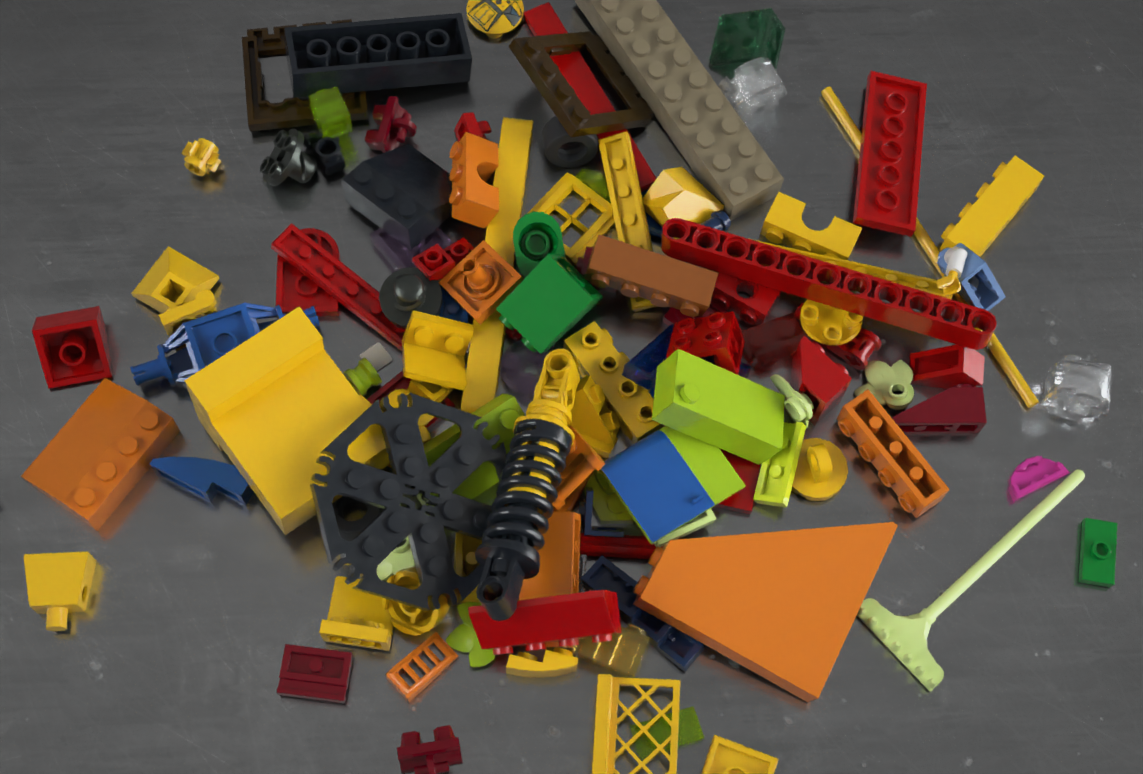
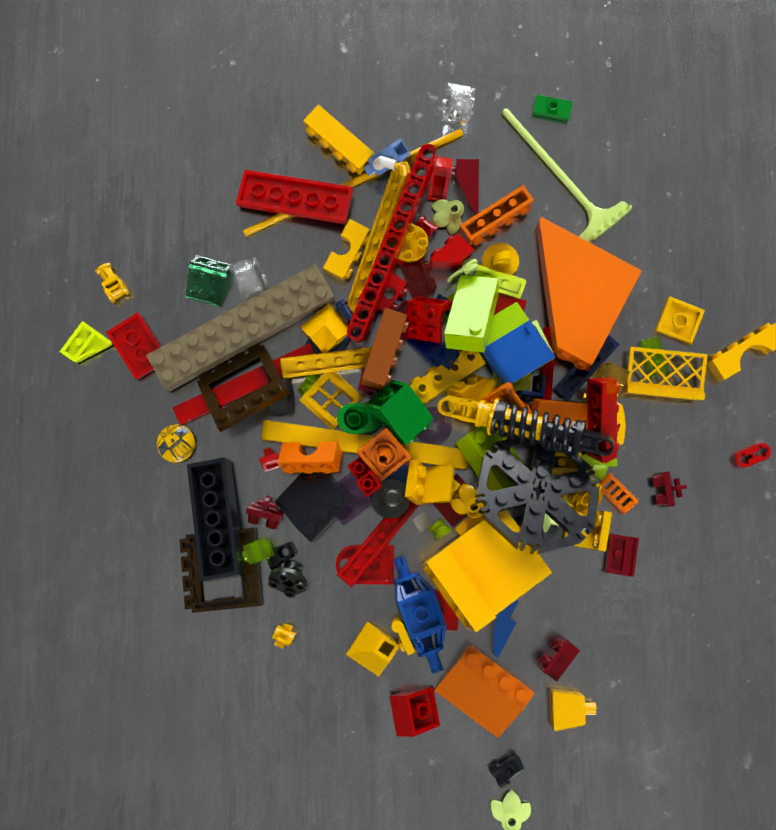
camera: 80 degrees left, 15 degrees up
dark pink tile [1009,456,1070,503] -> none
none -> dark red bracket [537,635,580,682]

